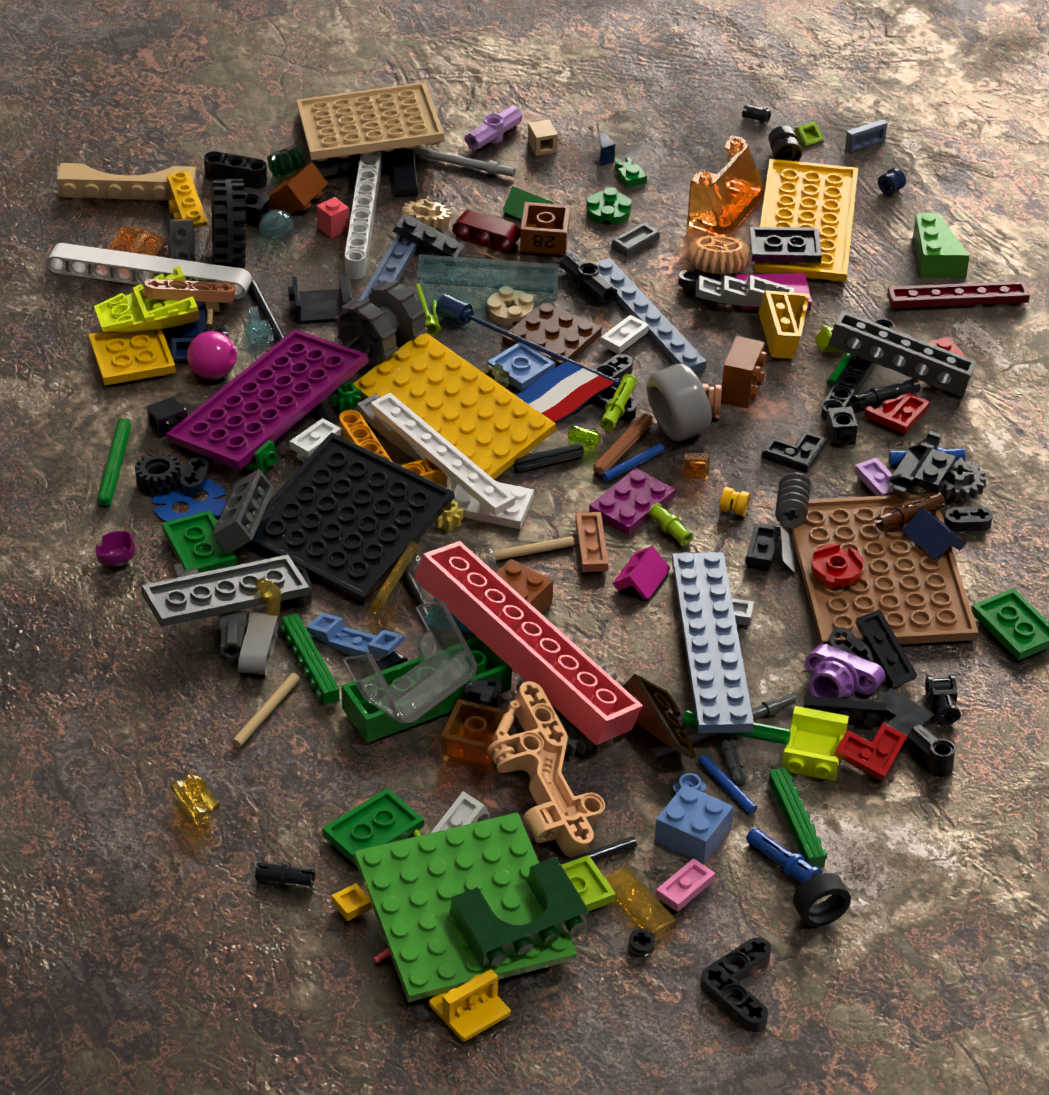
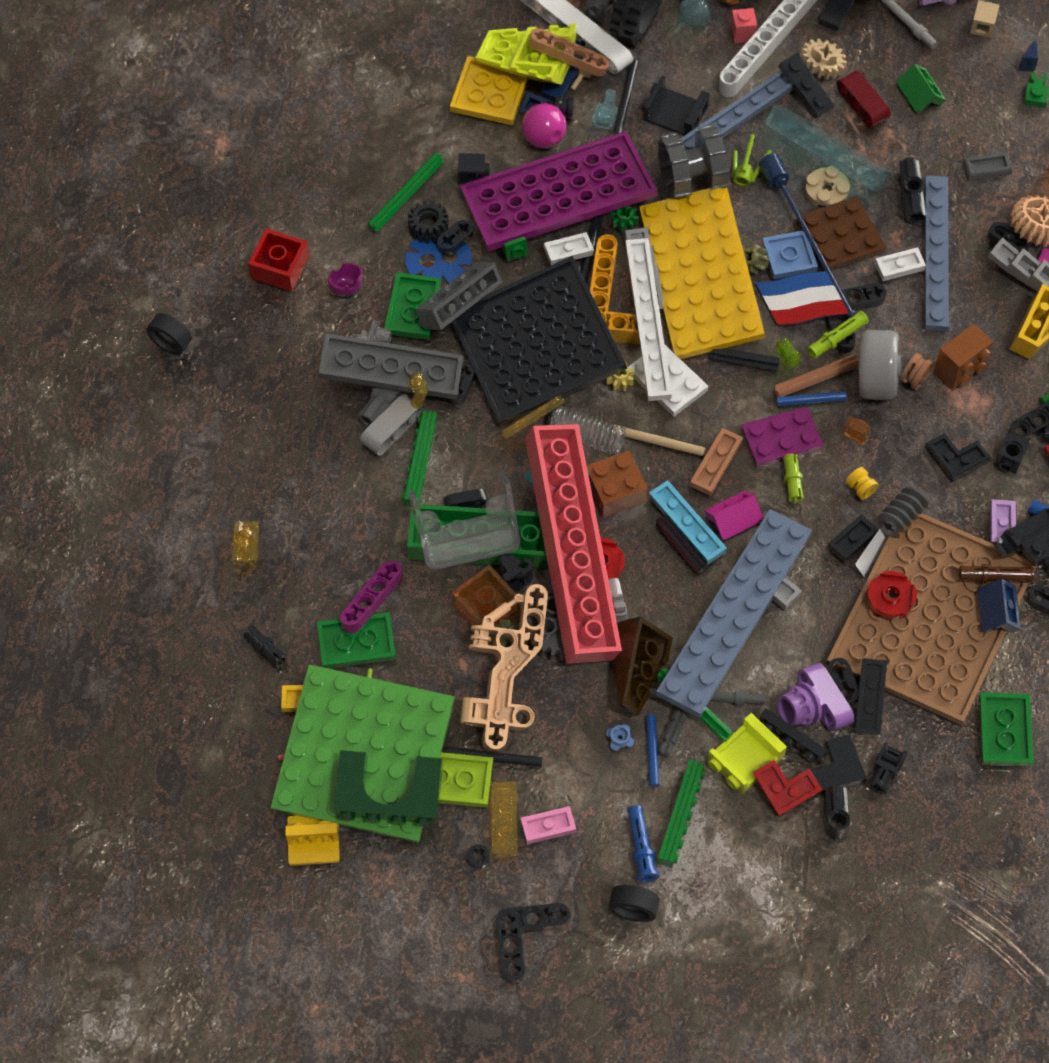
camera: 35 degrees right, 20 degrees up
tan bar [232,673,300,748] -> none
medium blue slope [306,612,405,659] -> none
white plate [431,791,490,833] -> none
dark orange brick [520,202,570,255] -> none
green plate [586,187,632,225] -> none
medium blue brick [654,784,733,865] -> none
none -> red brick [248,228,310,292]
none -> magenta beam [340,561,403,633]
none -> medium azure plate [649,480,727,565]
none -> black axle [656,515,707,574]

